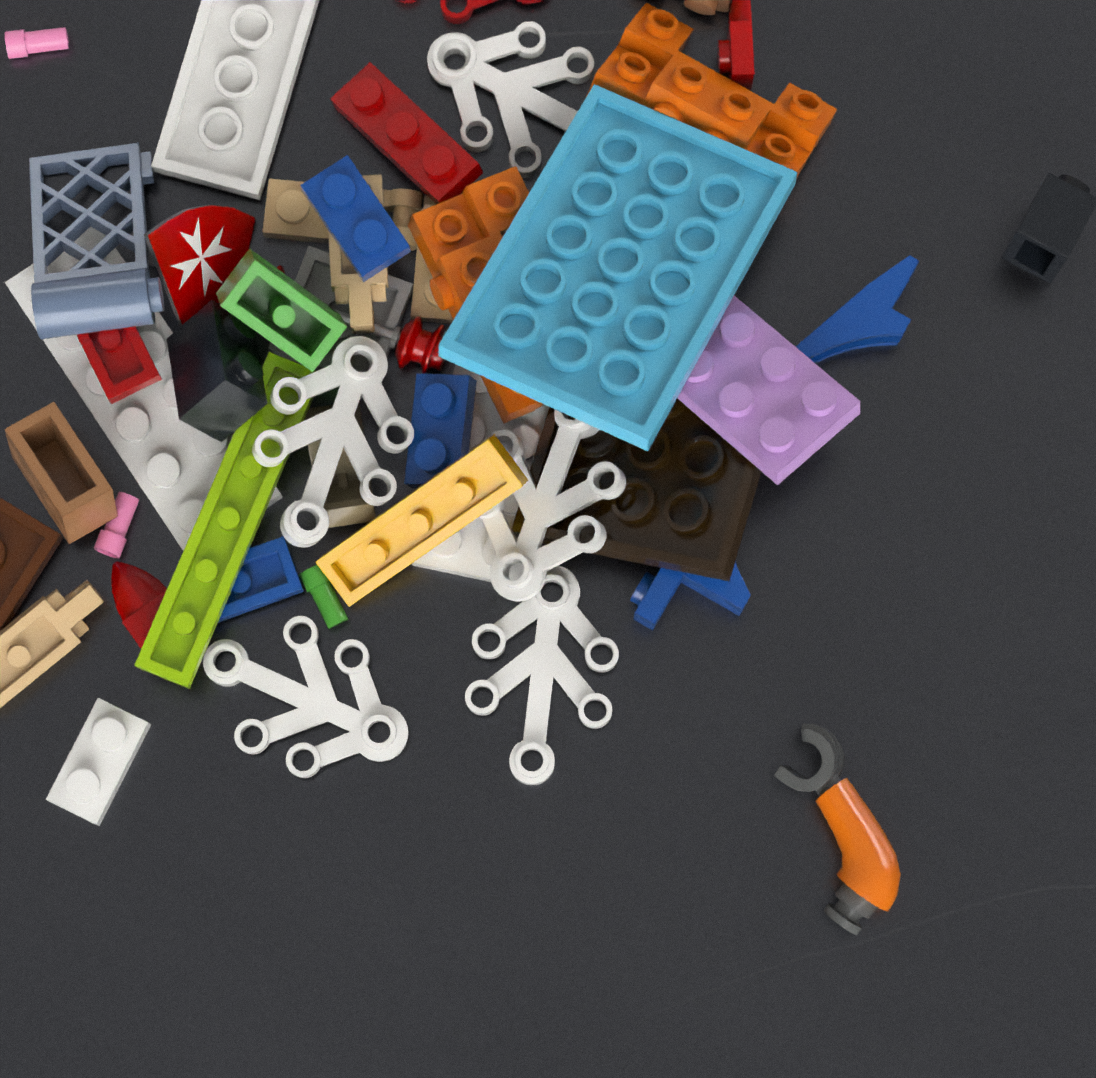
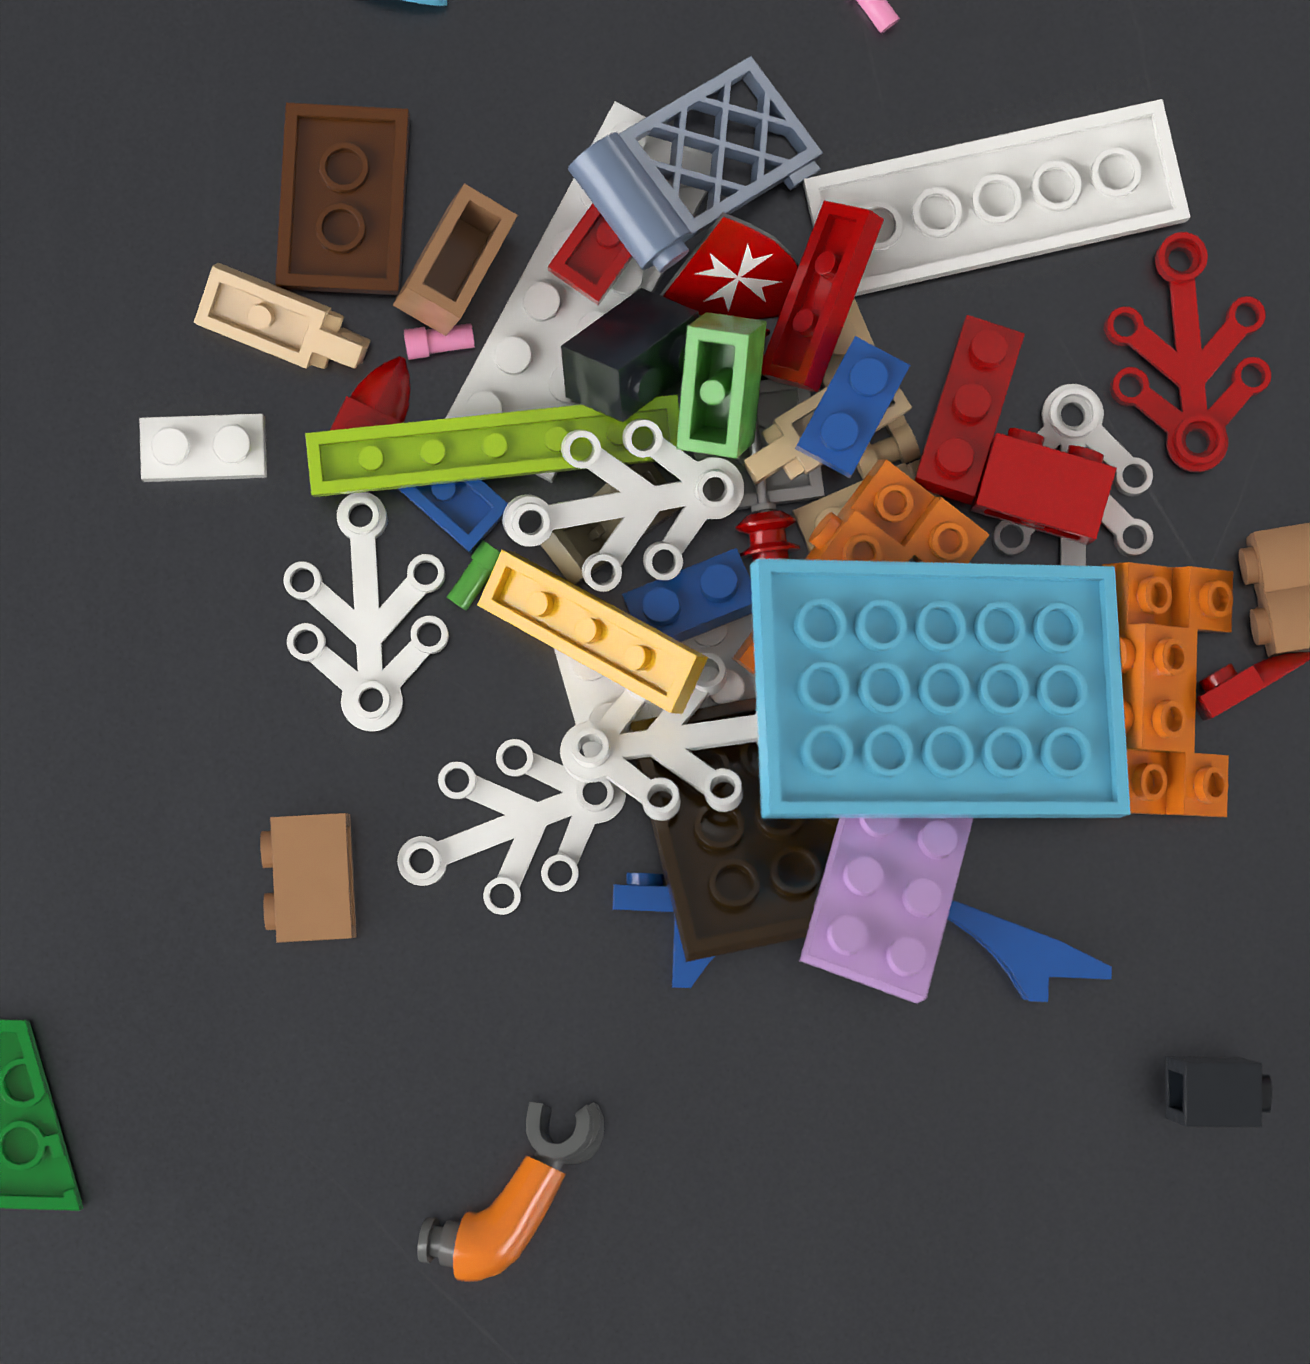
camera: 55 degrees right, 5 degrees up
none -> medium nougat piece [260,813,357,943]
none -> red plate [761,200,884,393]
none -> red brick [970,428,1117,545]

